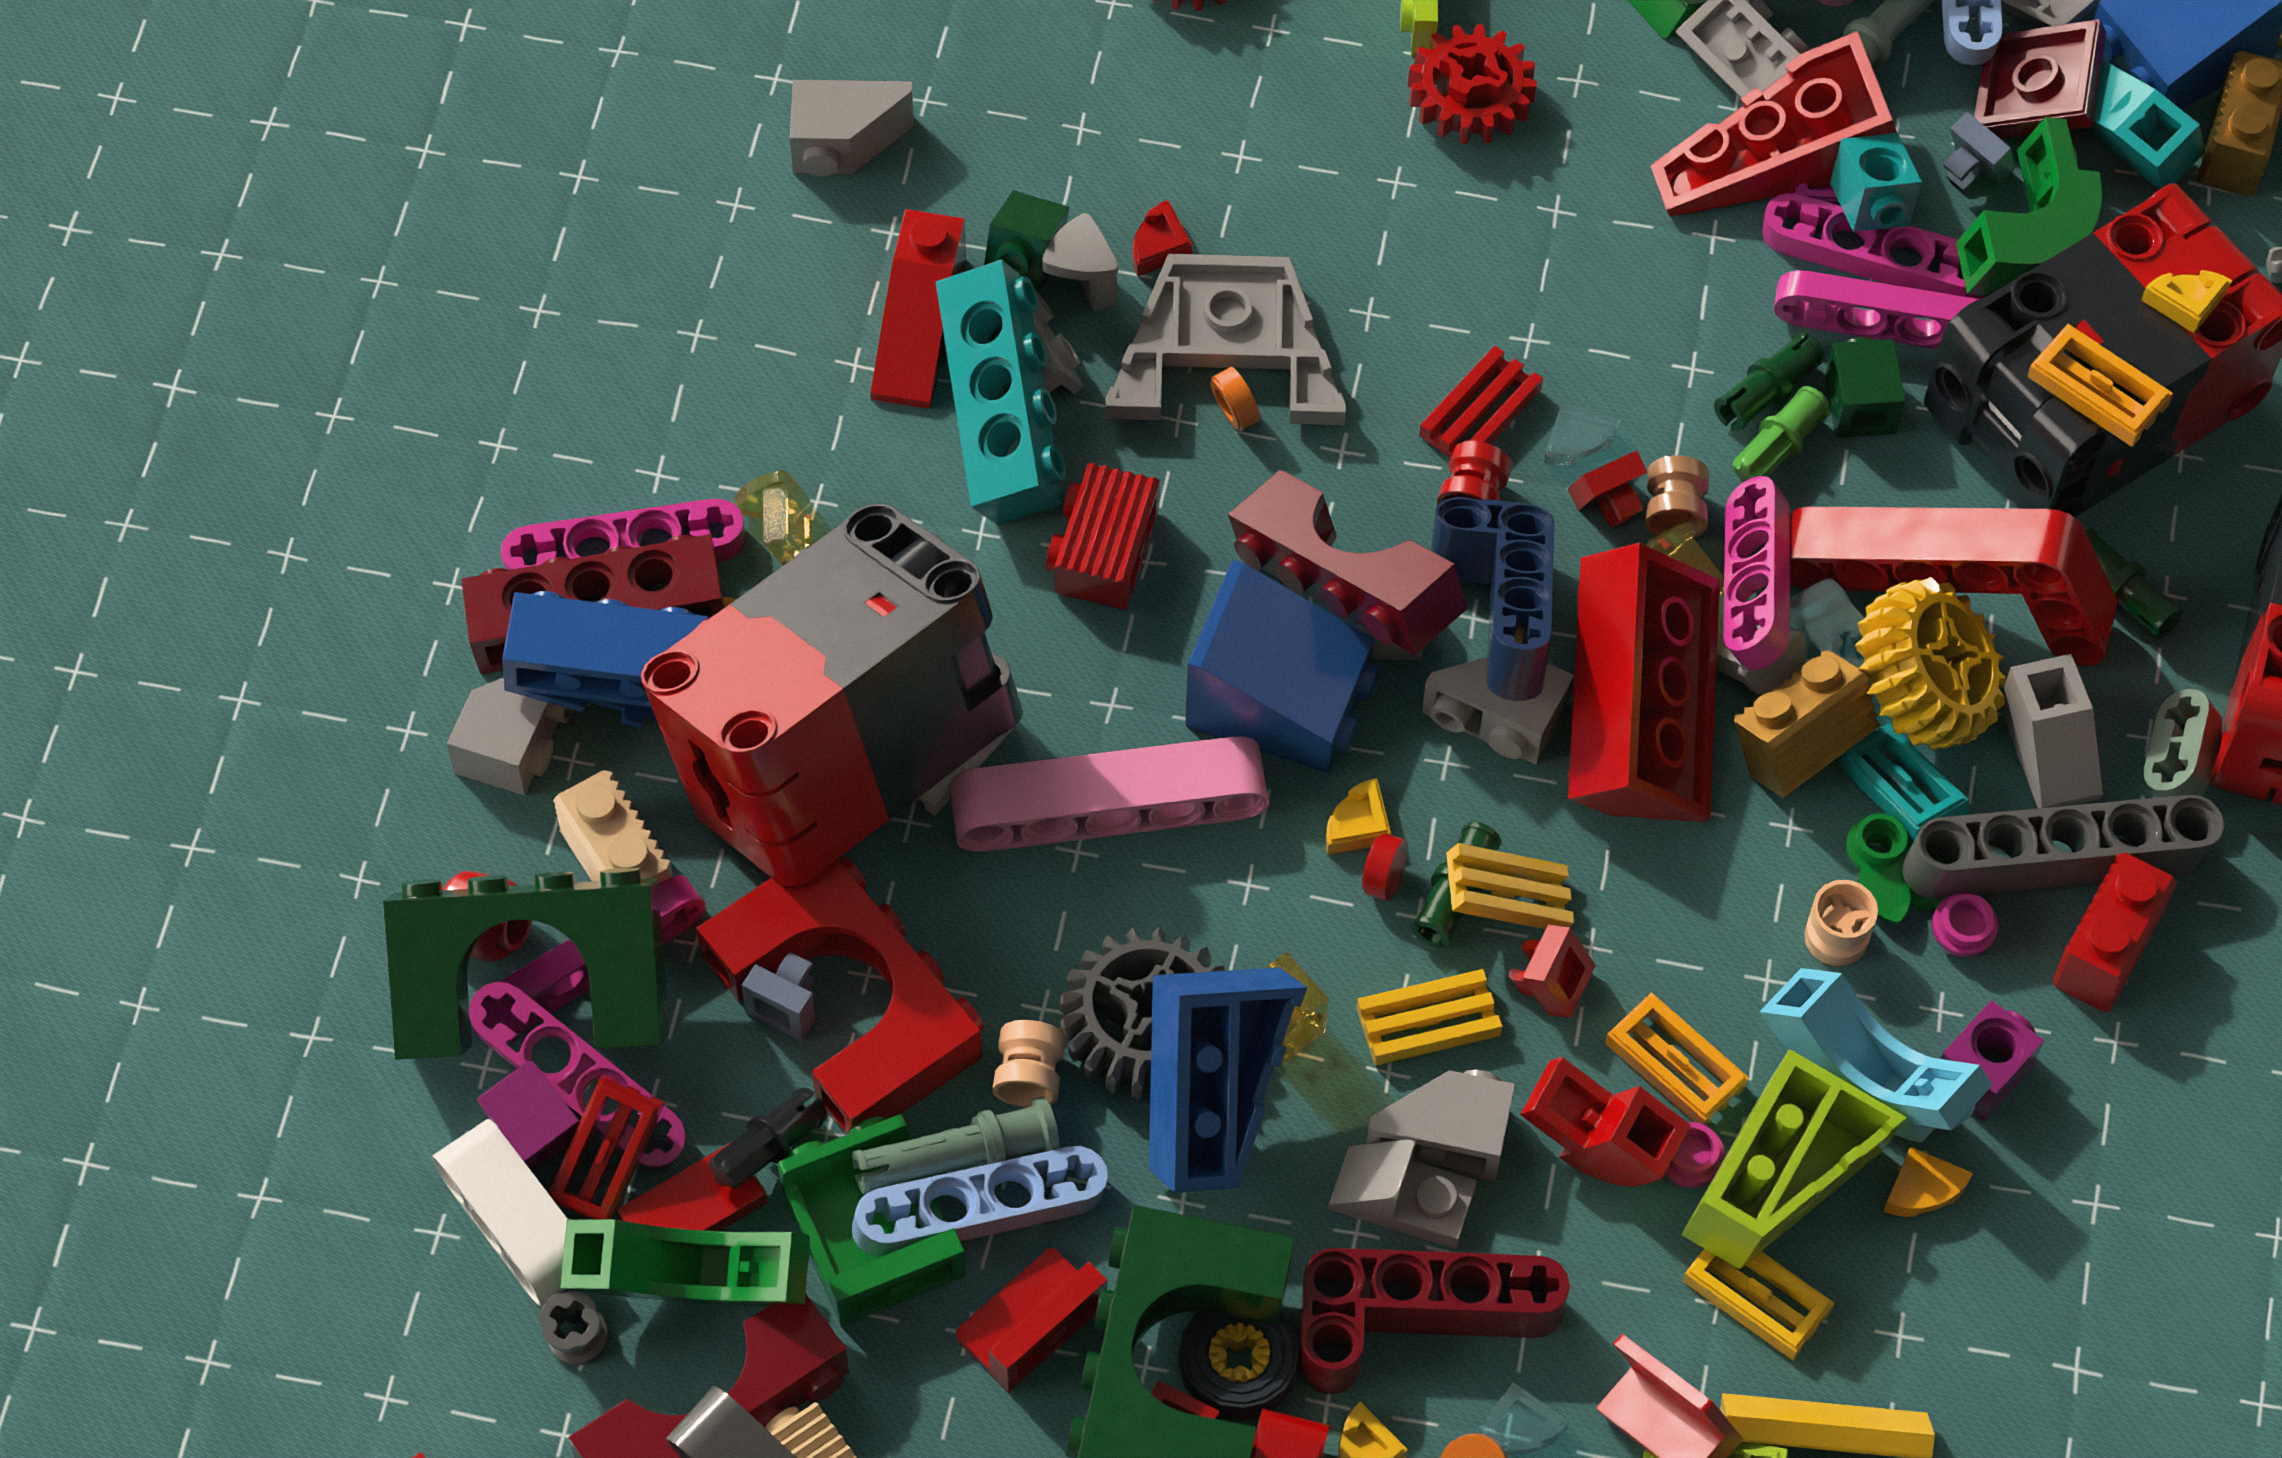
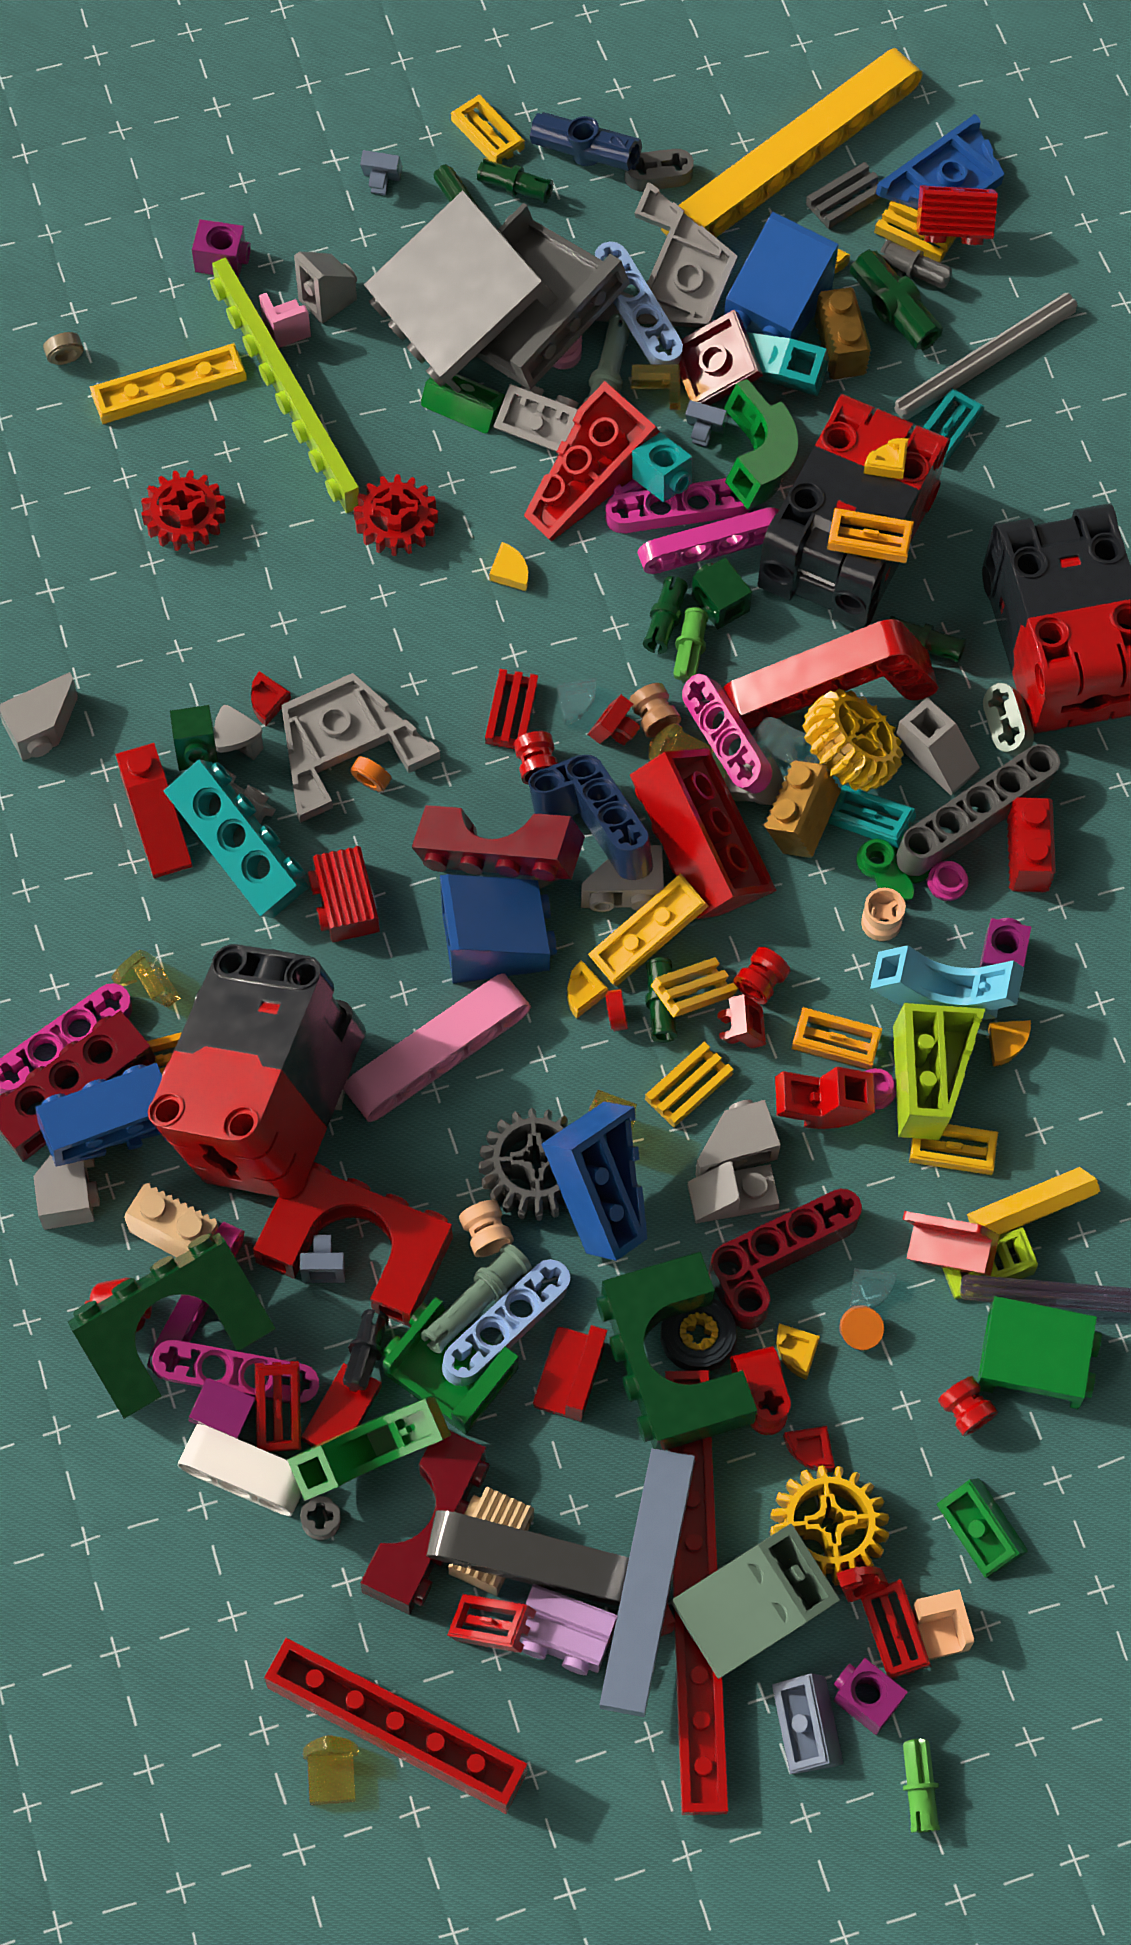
camera: 30 degrees left, 5 degrees up
none -> yellow tile [489,542,528,591]
none -> yellow tile [588,874,709,987]
none -> clear yellow tile [631,364,681,410]
none -> red wheel [733,947,791,1004]

